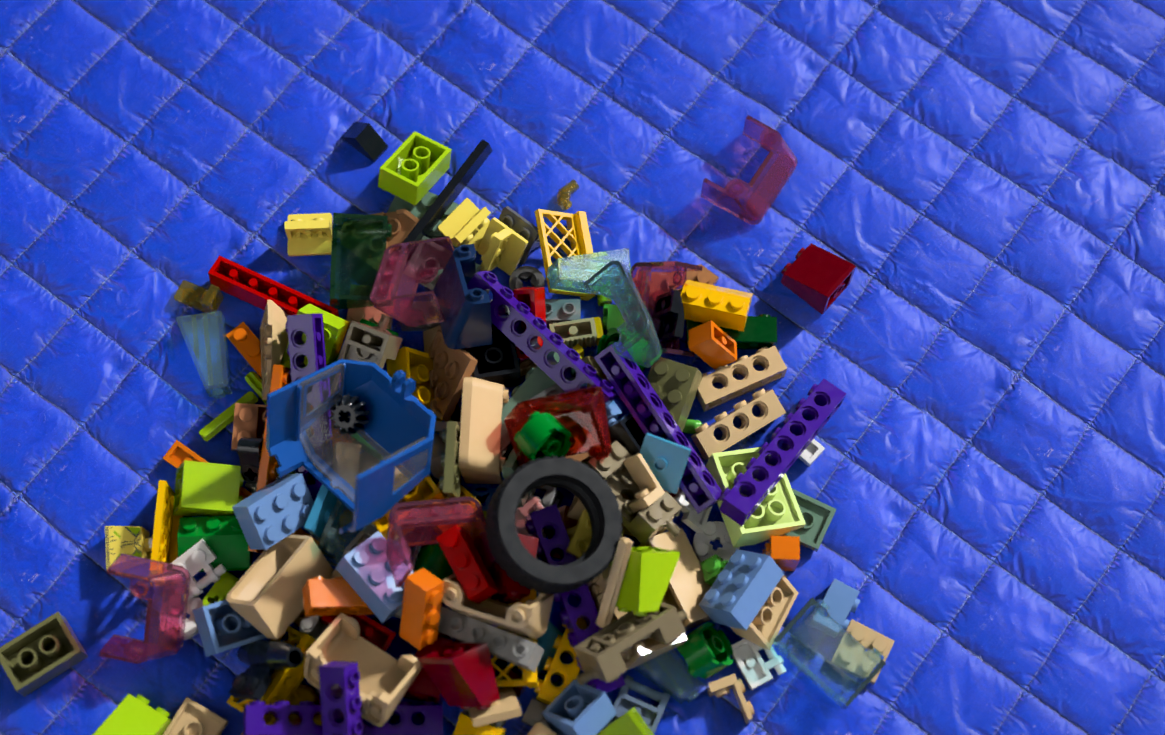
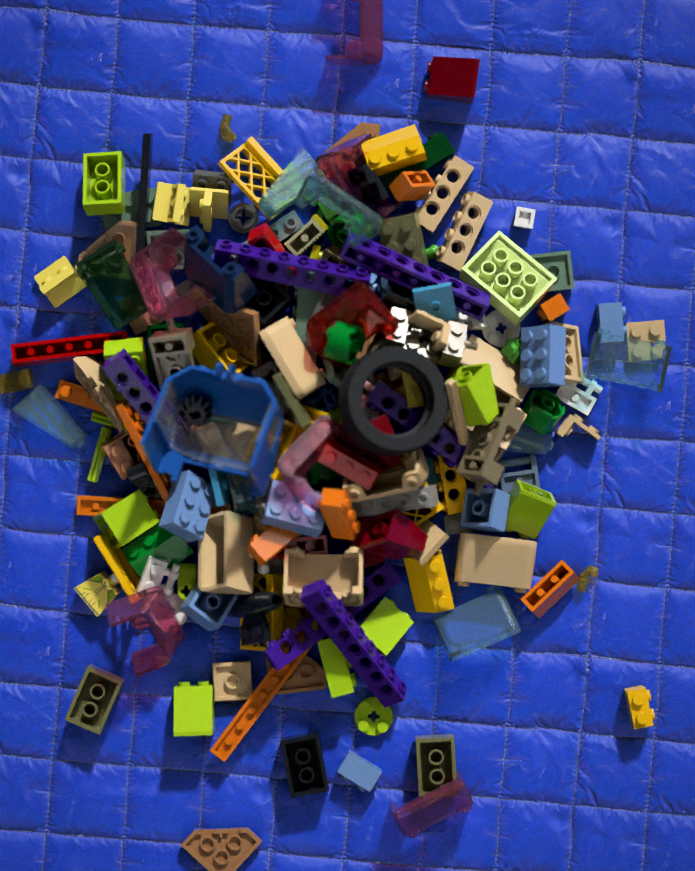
camera: 30 degrees left, 20 degrees up
black slope [341,122,388,162] -> none
dark purple brick [719,379,846,526] -> none

